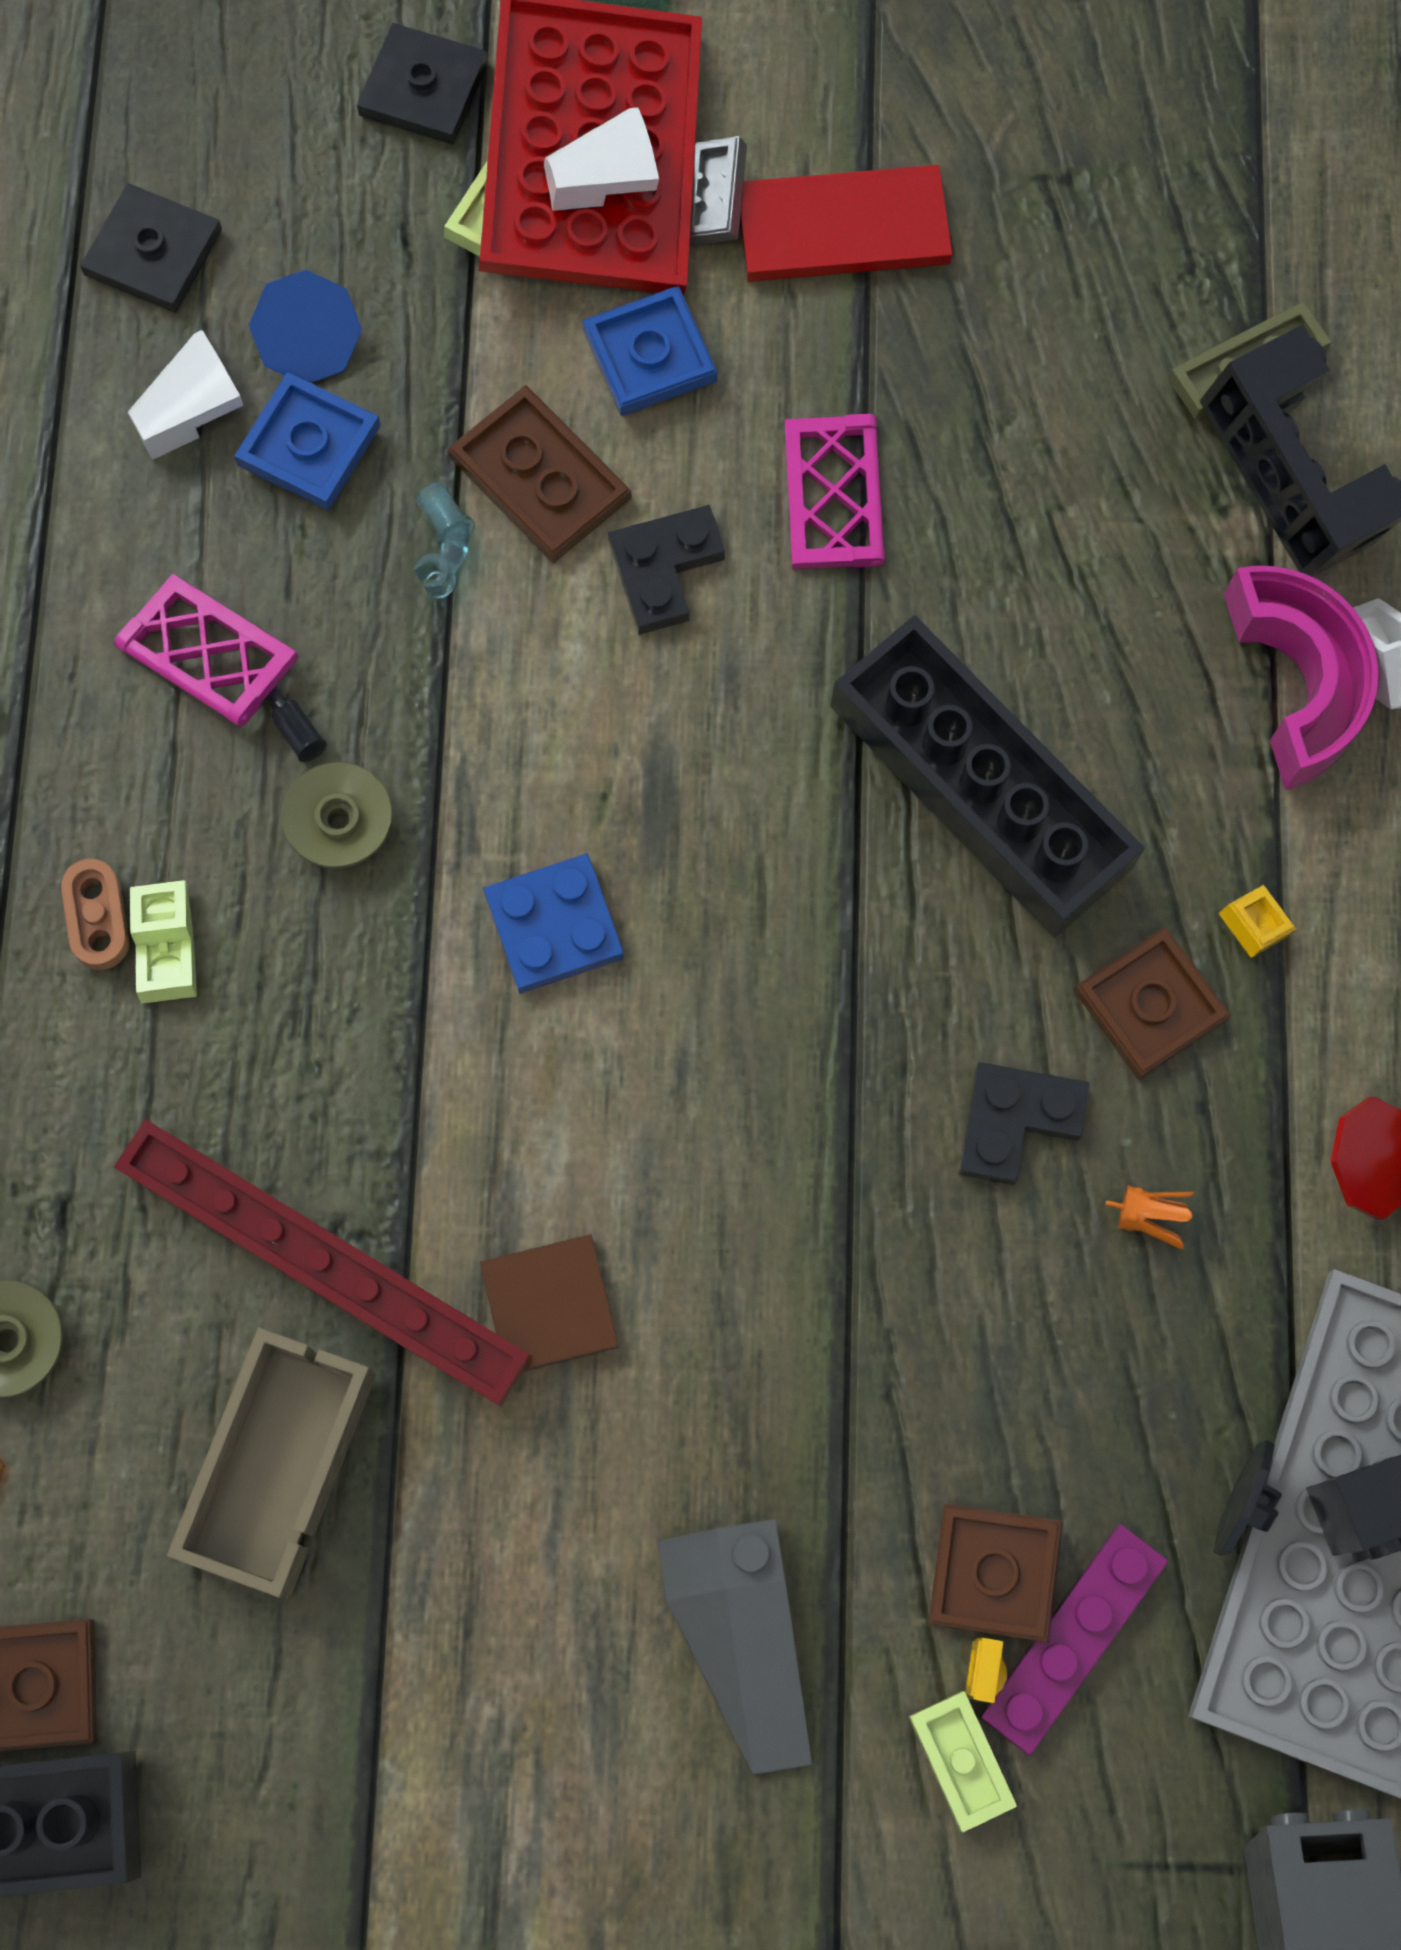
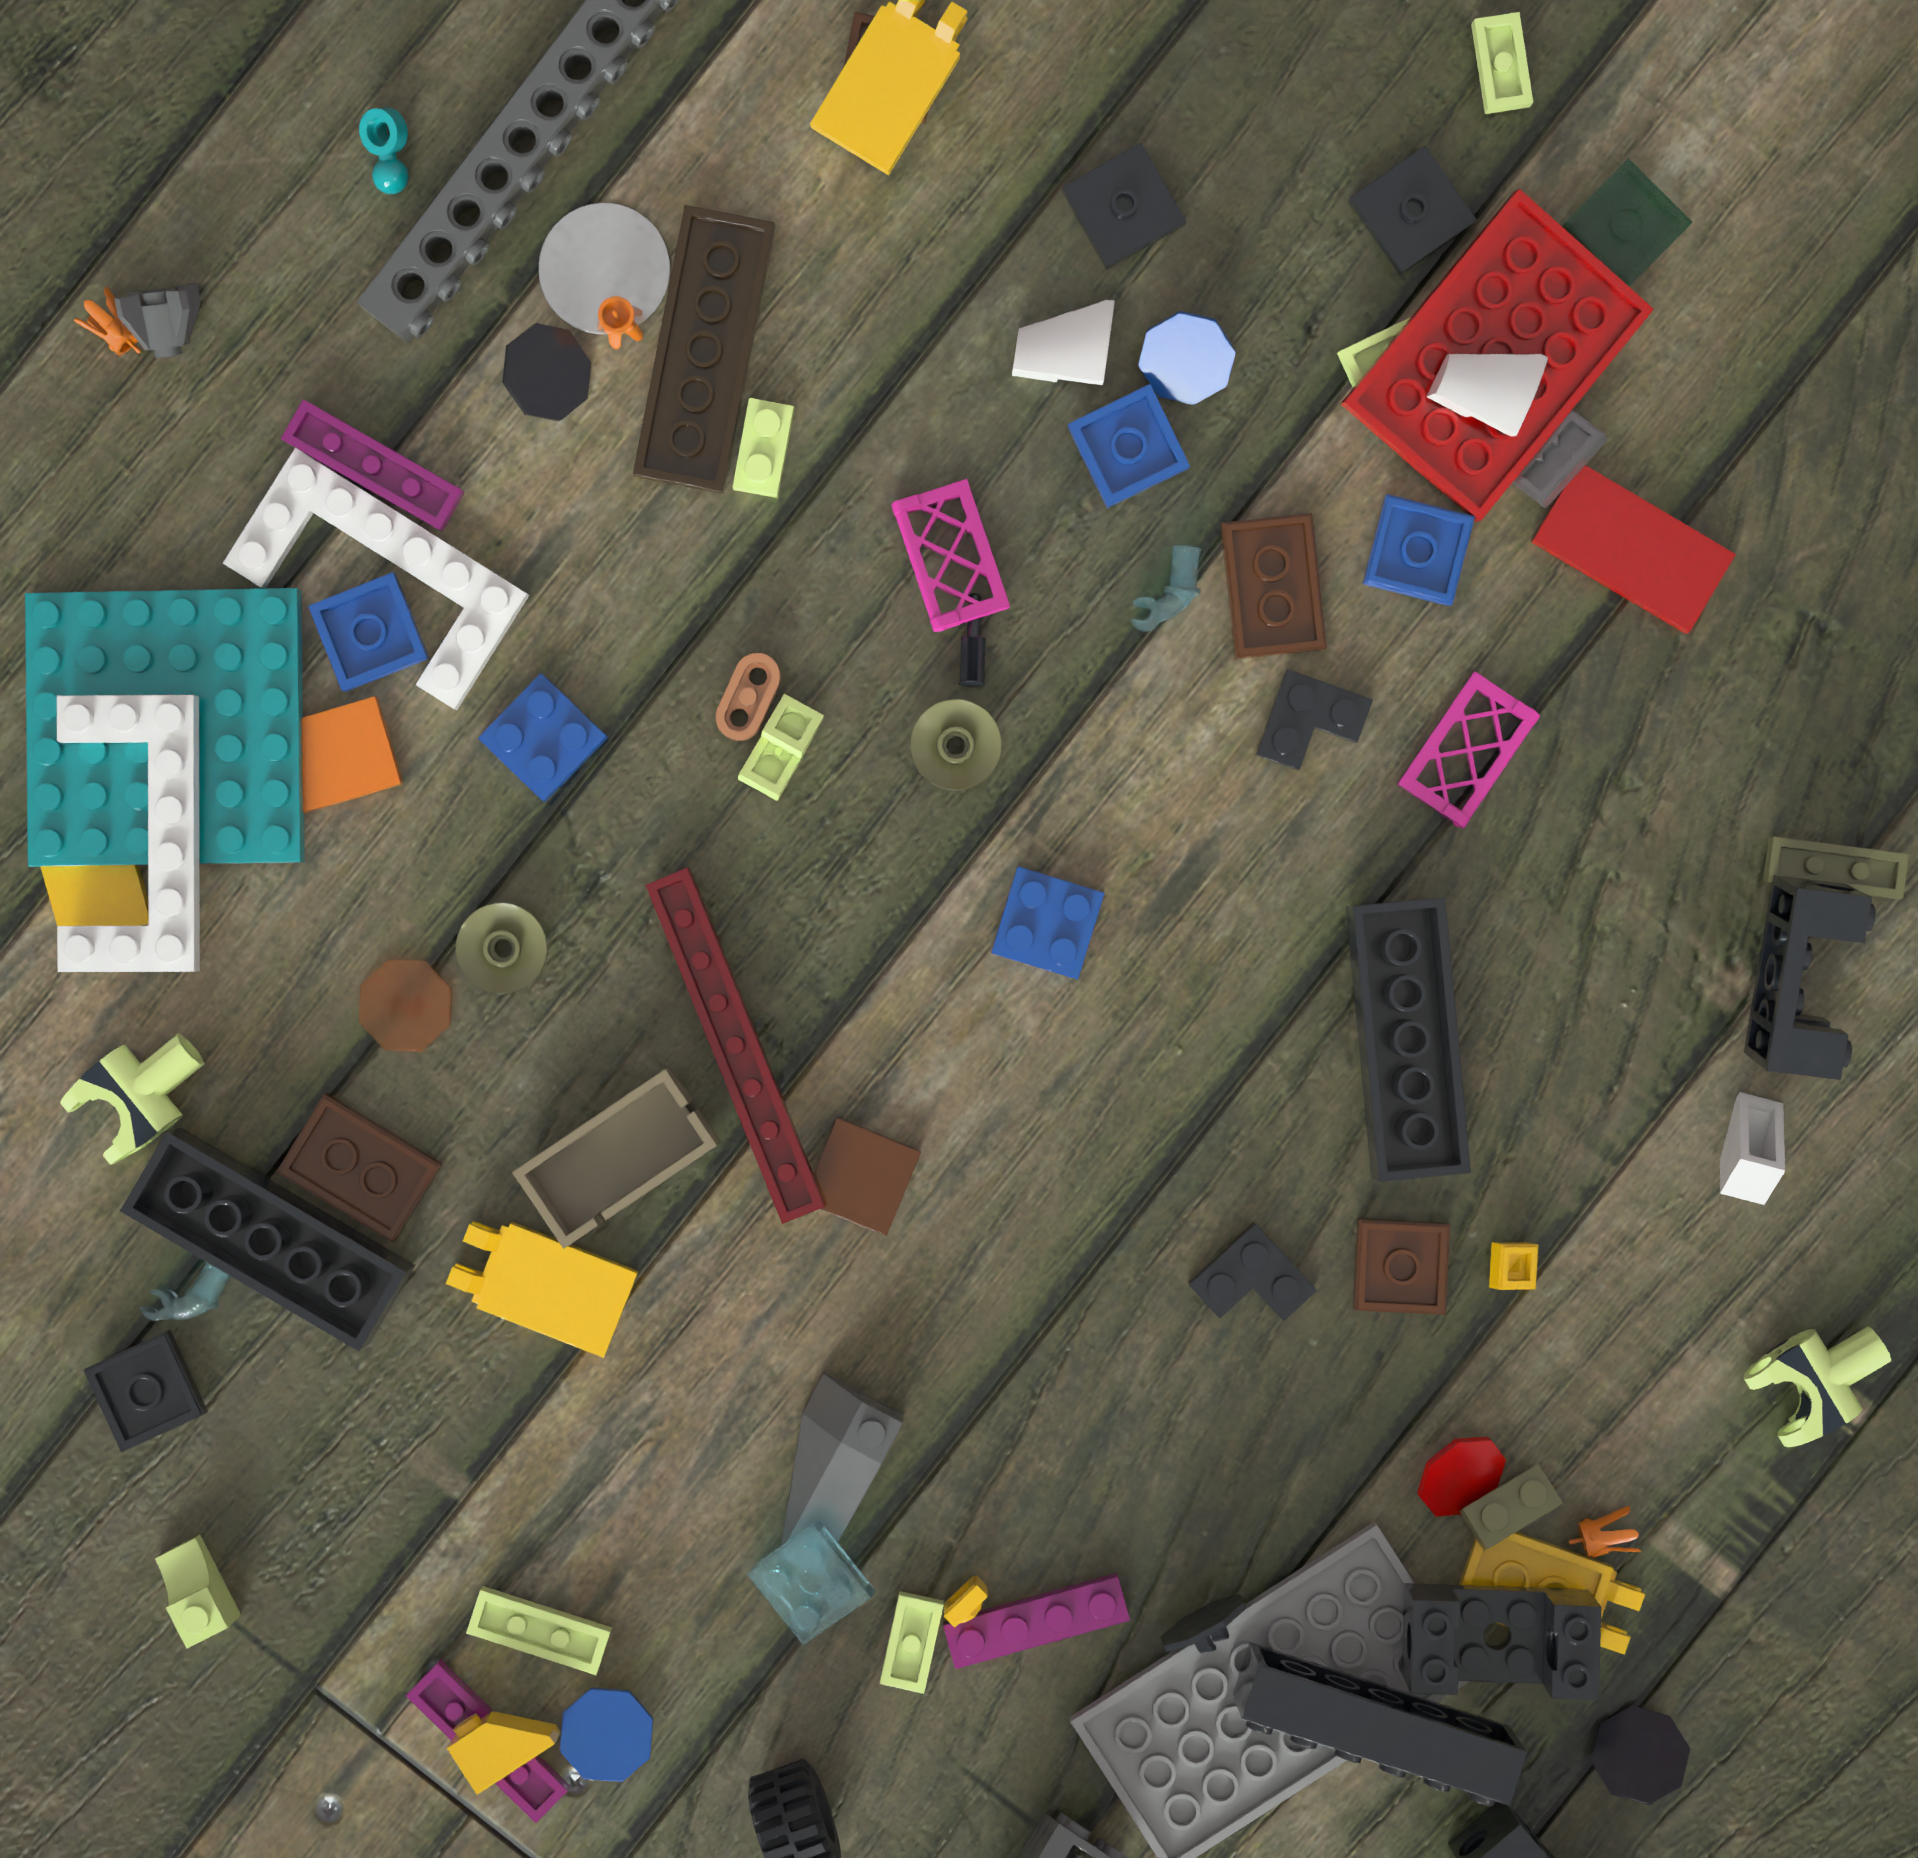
camera: 40 degrees right, 15 degrees up
reddish brown tile [928,1504,1063,1643] -> none
orange piece [1105,1185,1195,1249] -> none
dark pink brick [1224,566,1378,790] -> none
none -> yellow tile [446,1221,639,1358]
none -> clear light blue plate [747,1520,875,1645]

